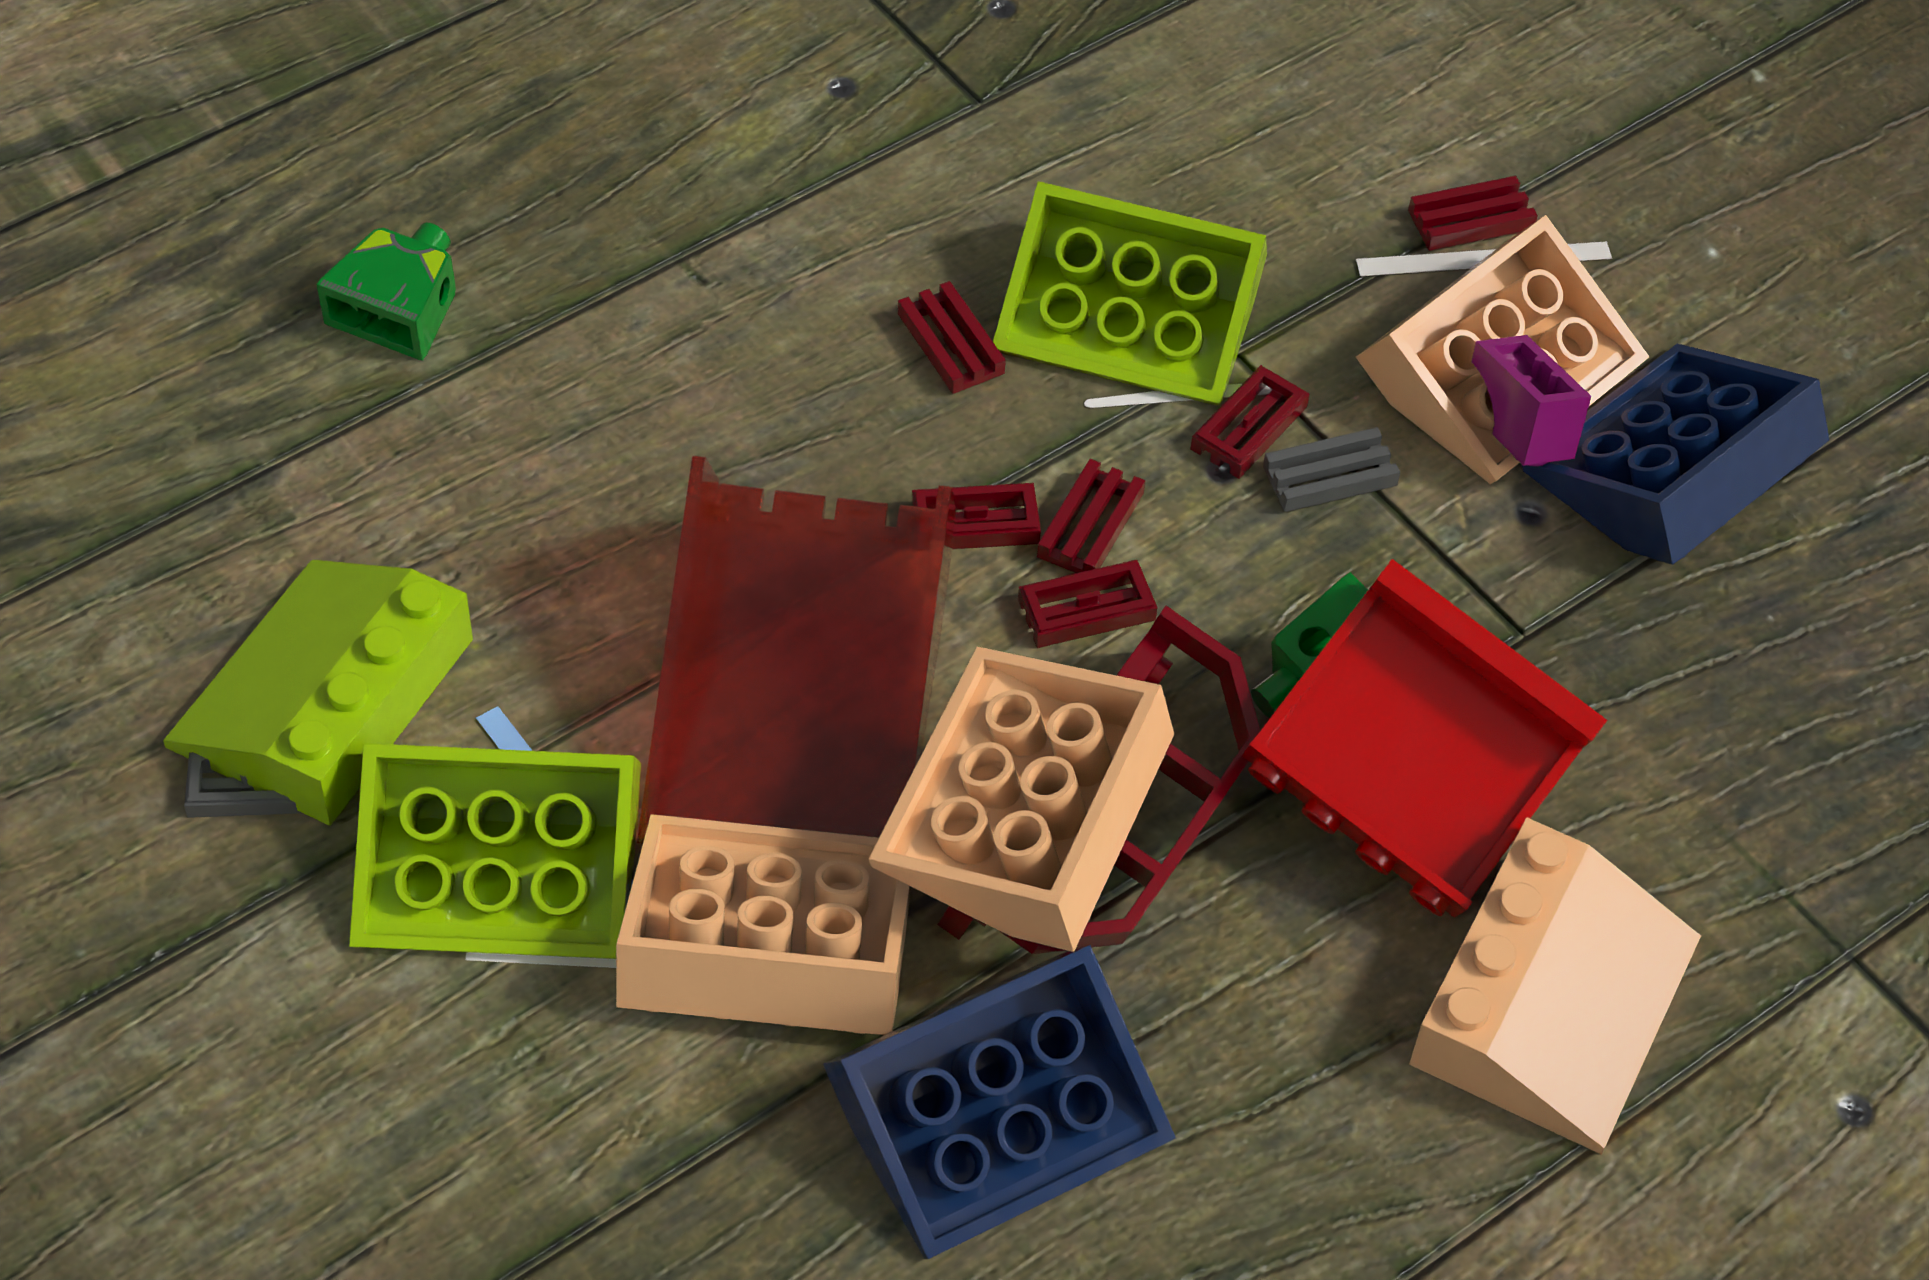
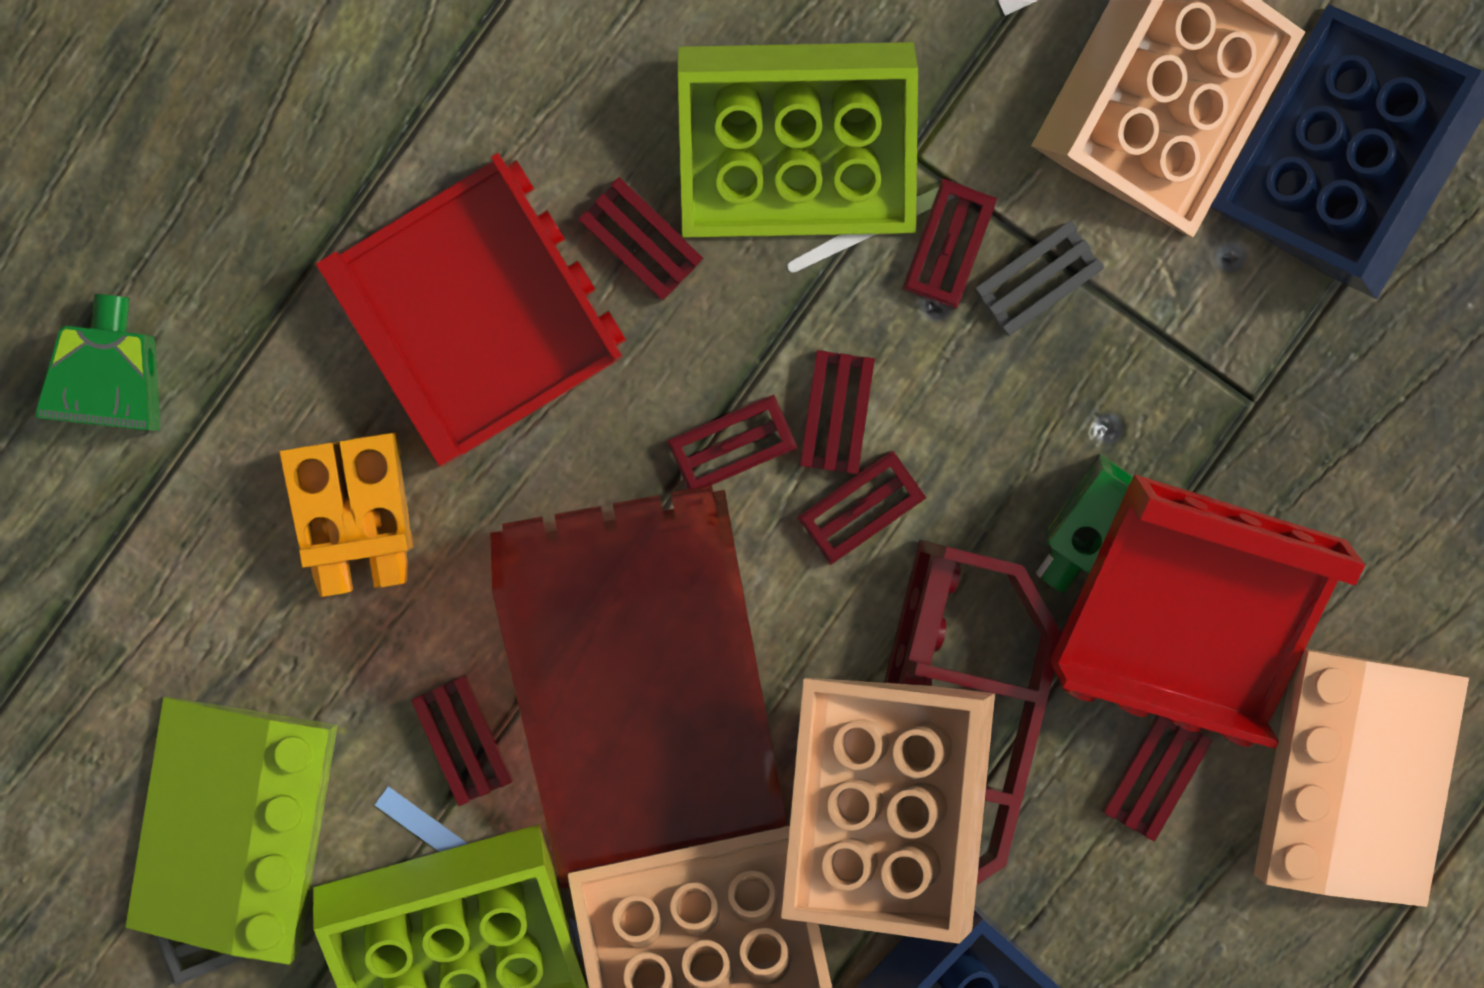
camera: 15 degrees left, 35 degrees up
magenta arch [1471,335,1592,466] -> none
none -> light orange hips [279,431,414,597]
none -> red panel [316,153,627,467]
none -> dark red tile [411,675,514,806]
none -> dark red tile [1102,715,1213,842]

